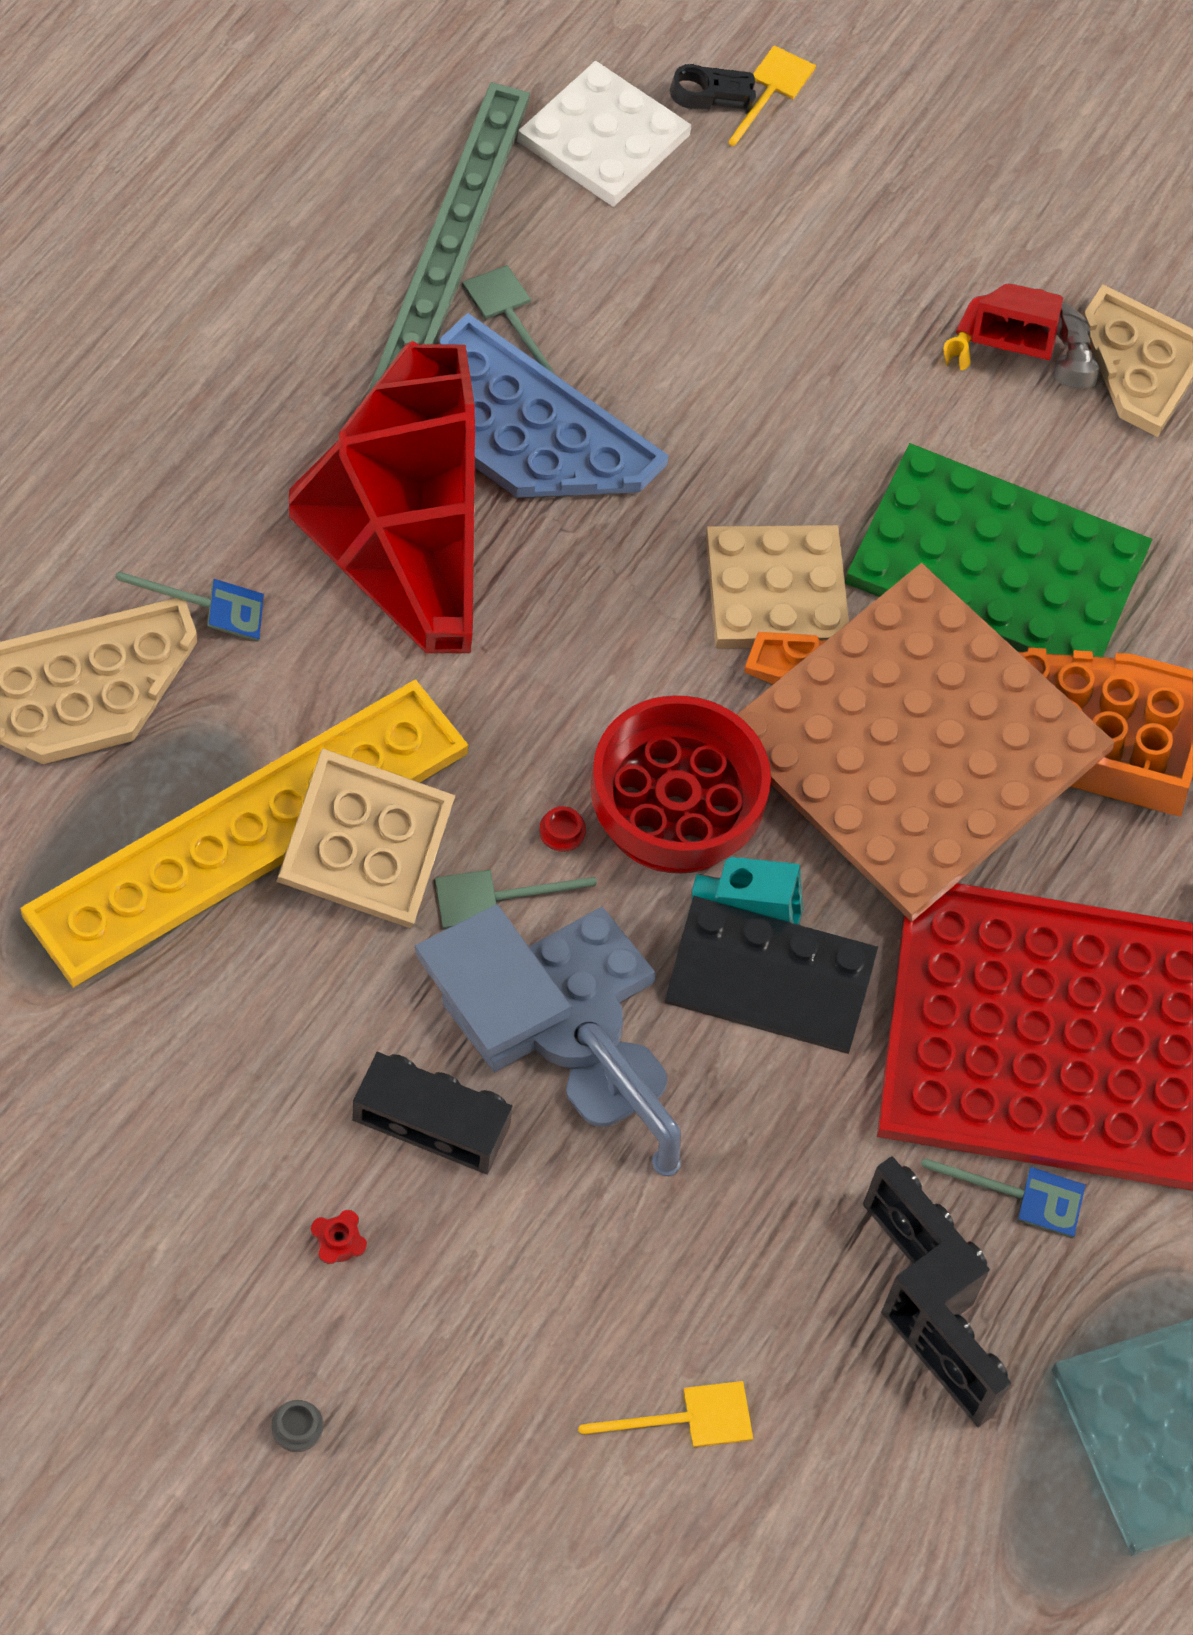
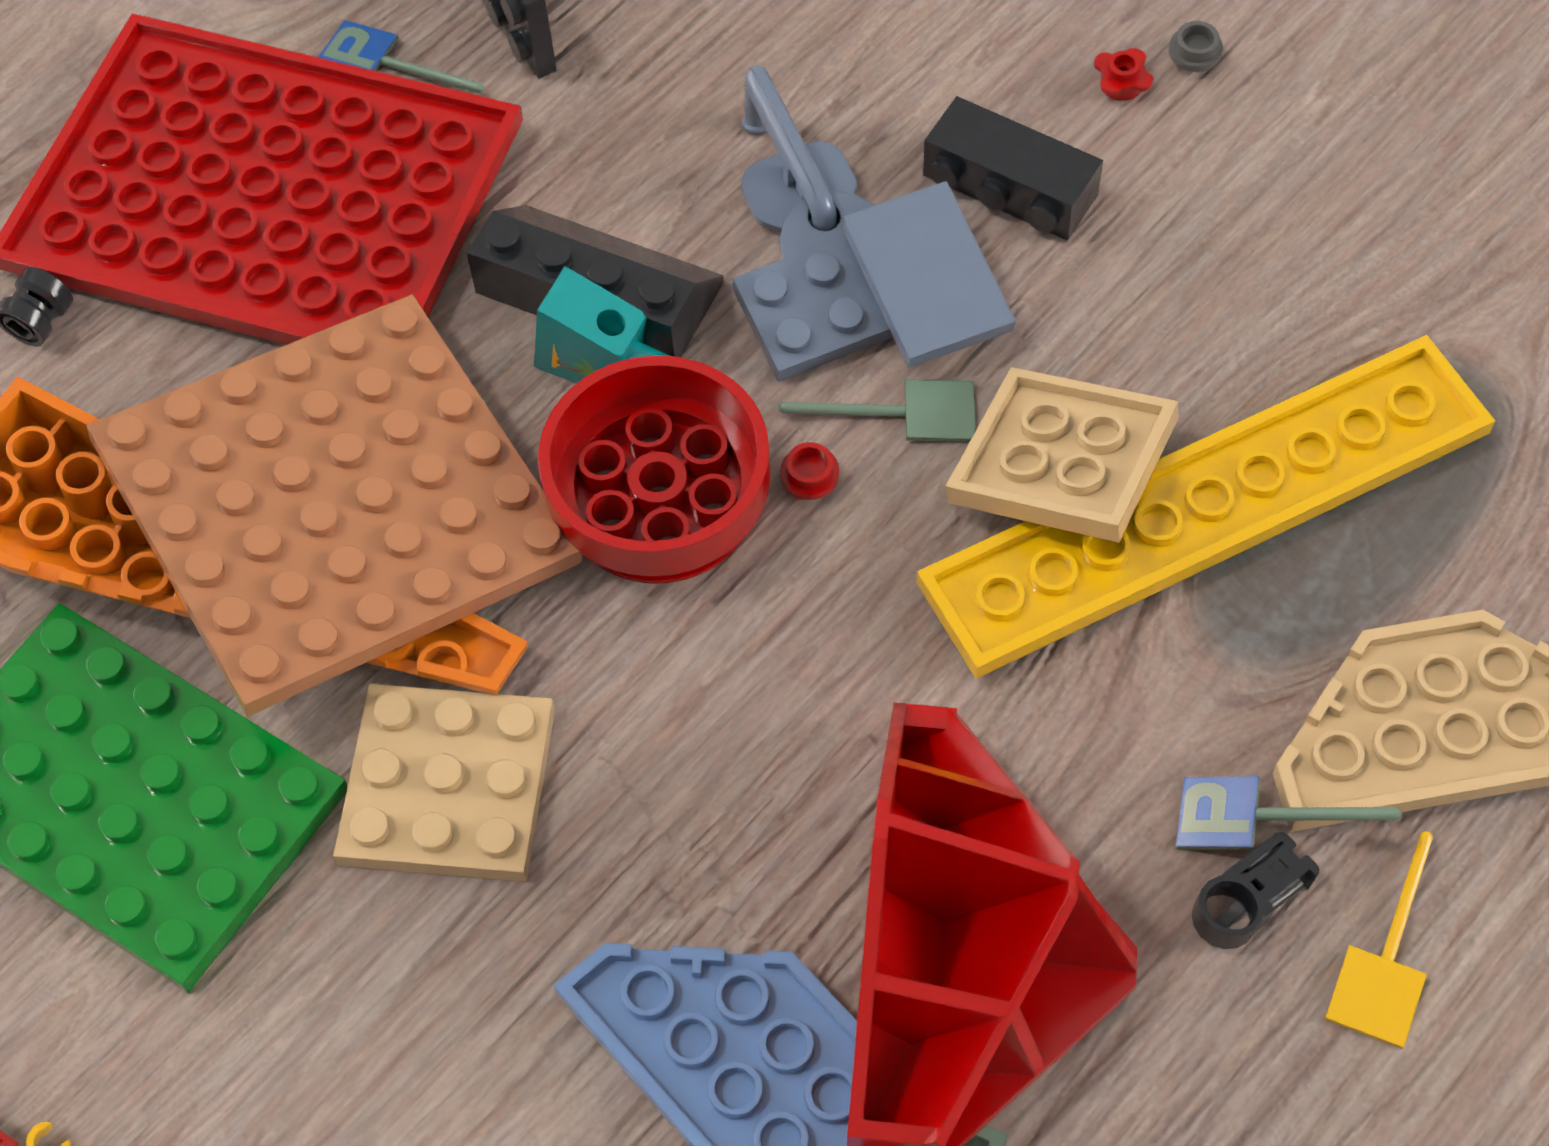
camera: 160 degrees left, 0 degrees up
none -> dark grey plate [1169,21,1223,72]
none -> black piece [1191,832,1319,949]
none -> yellow piece [1325,831,1433,1049]

